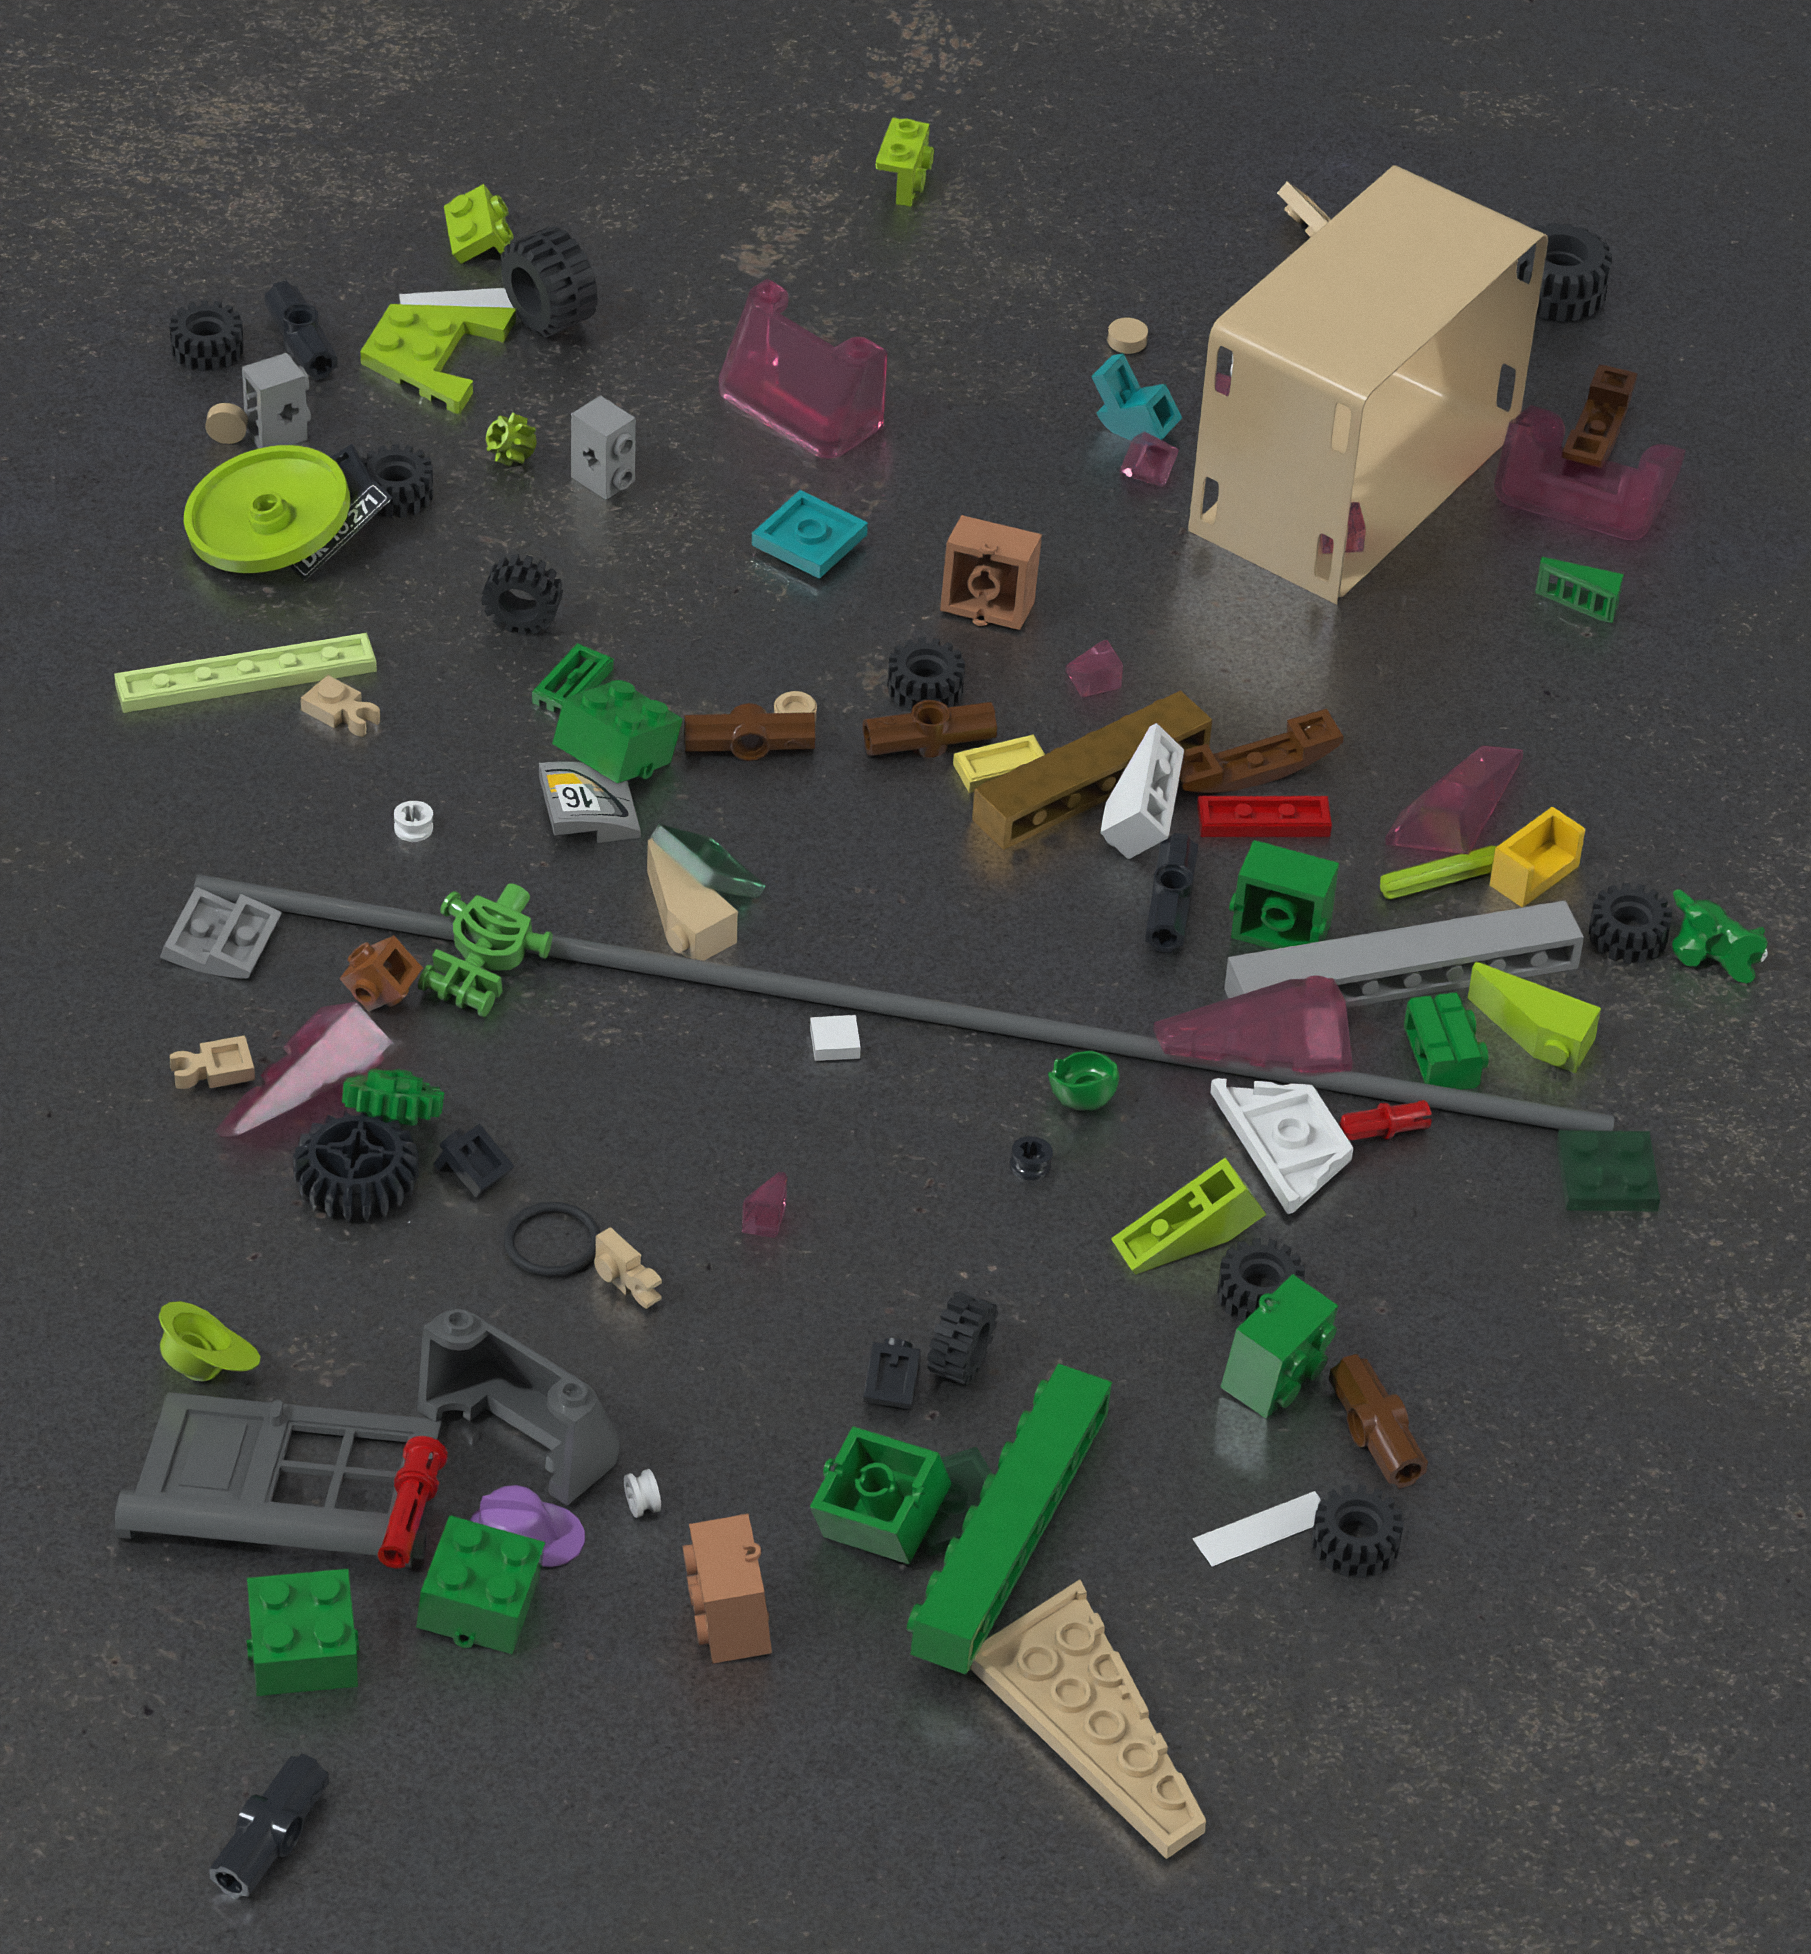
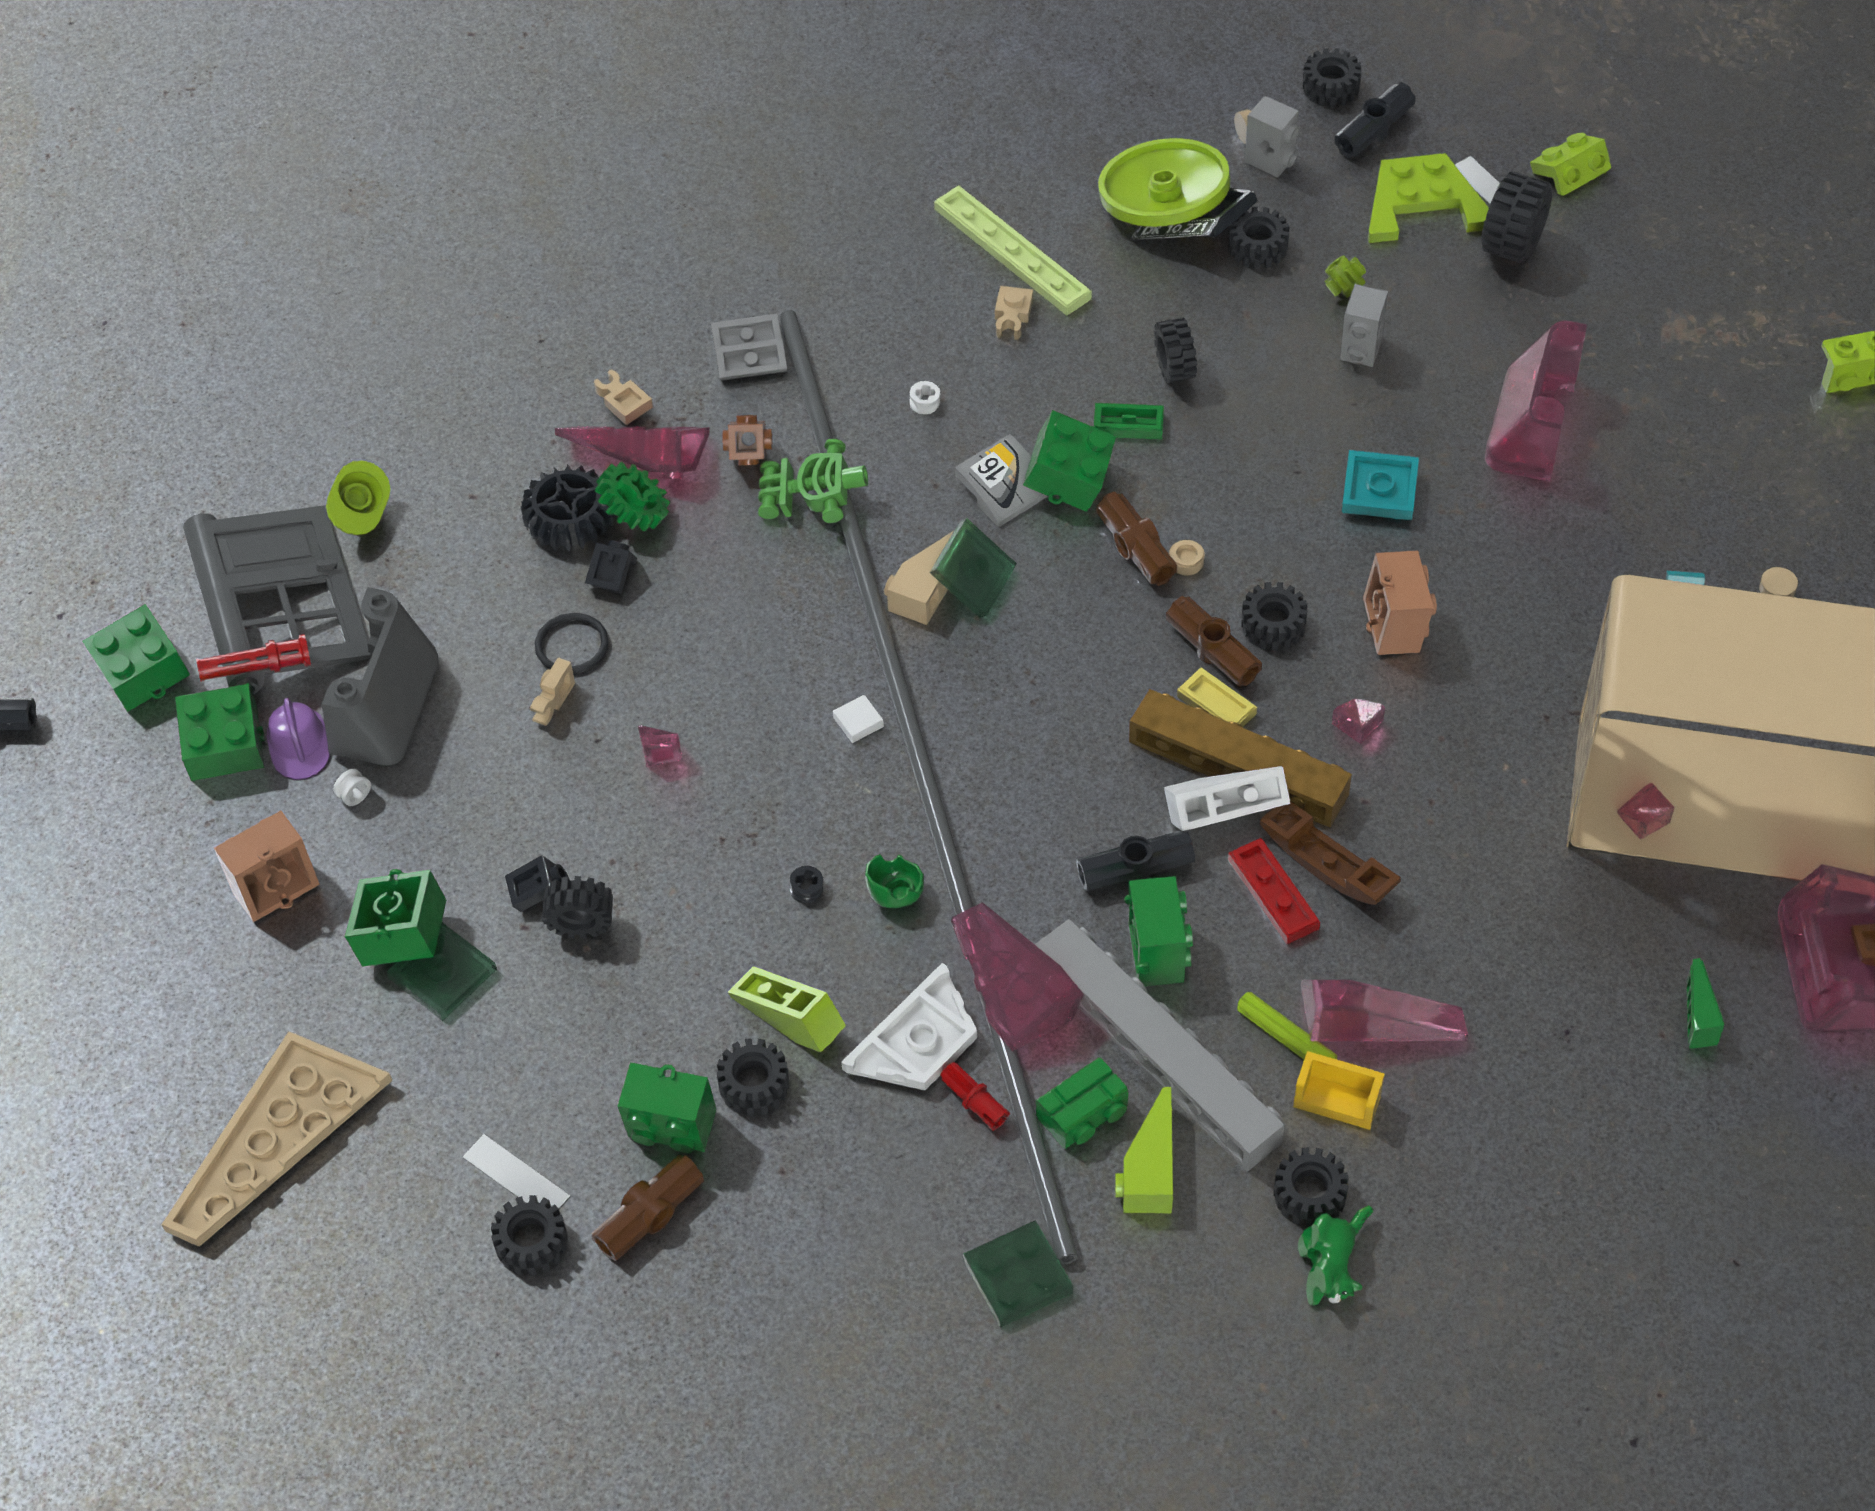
camera: 70 degrees right, 10 degrees up
green brick [907,1363,1112,1674] -> none

